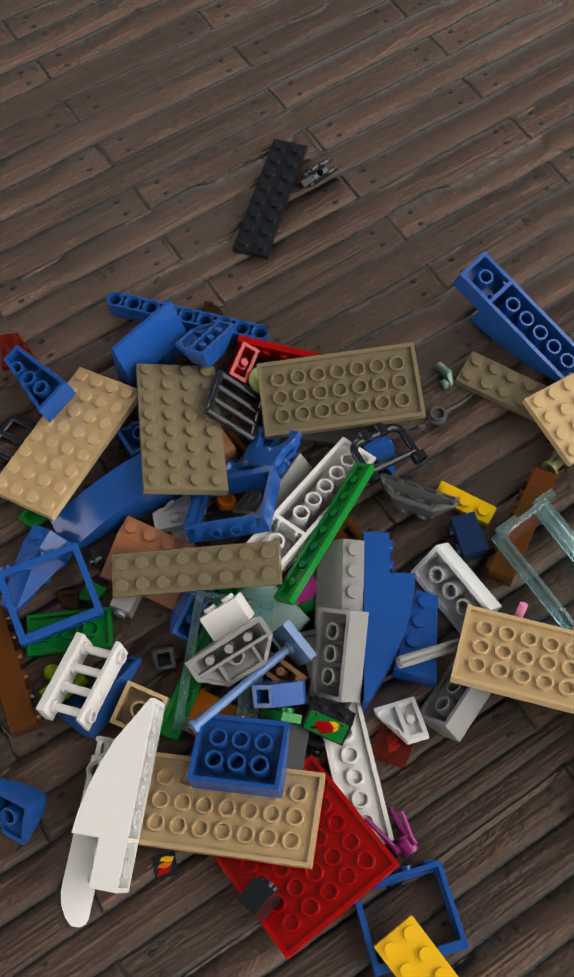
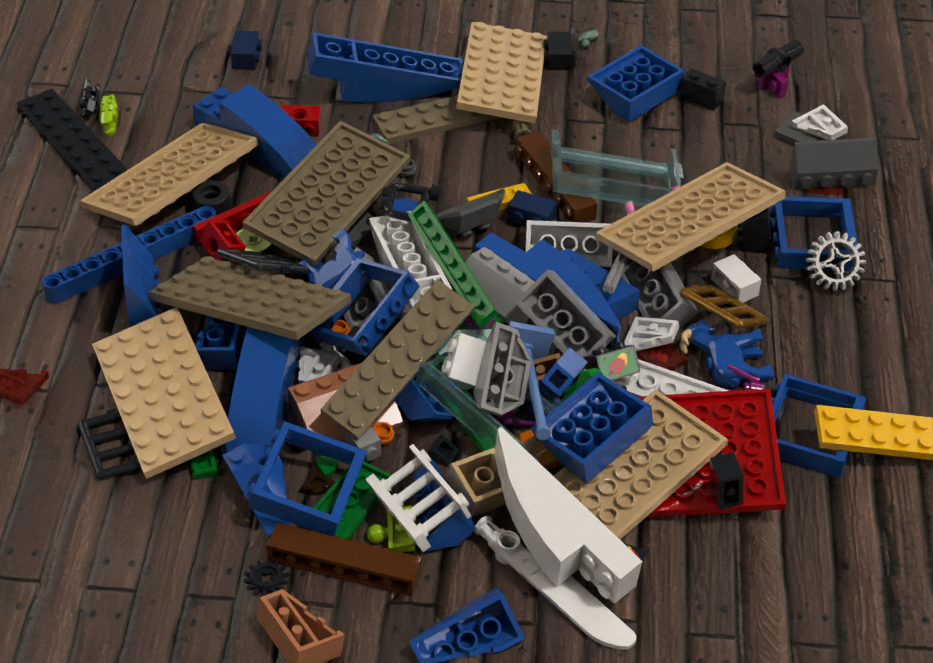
camera: 55 degrees left, 20 degrees down
blue wedge [4,345,76,423] -> none
blue wedge [175,319,235,368] -> none
none -> tan plate [80,122,259,226]
none -> lime hinge [99,94,118,137]
none -> black tyre [192,180,231,215]
none -> blue slope [193,84,317,178]
none -> dark blue brick [231,30,263,70]
none -> red brick [280,104,321,137]
none -> orange plate [372,422,394,444]
none -> blue animal [679,320,773,389]
none -> pearl gold bar [680,284,769,329]
none -> white brick [711,254,761,302]

